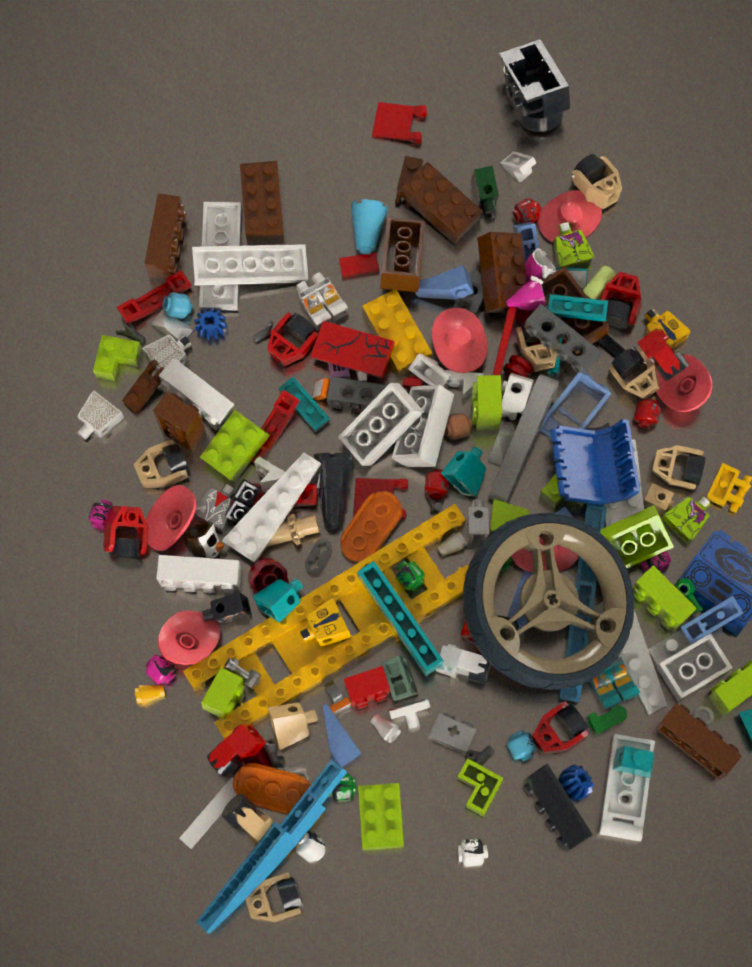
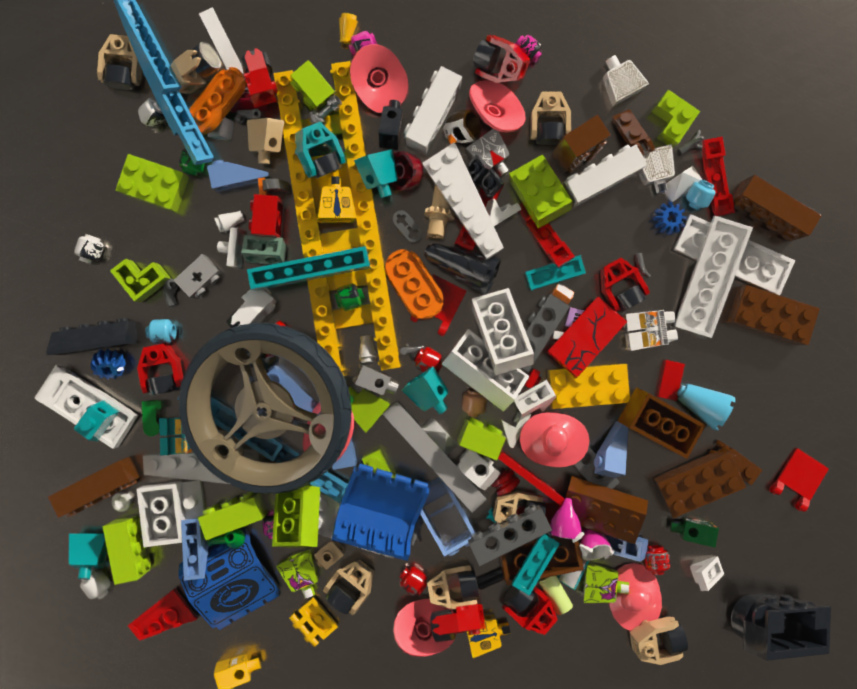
camera: 110 degrees right, 15 degrees up
none -> teal piece [295,122,346,179]

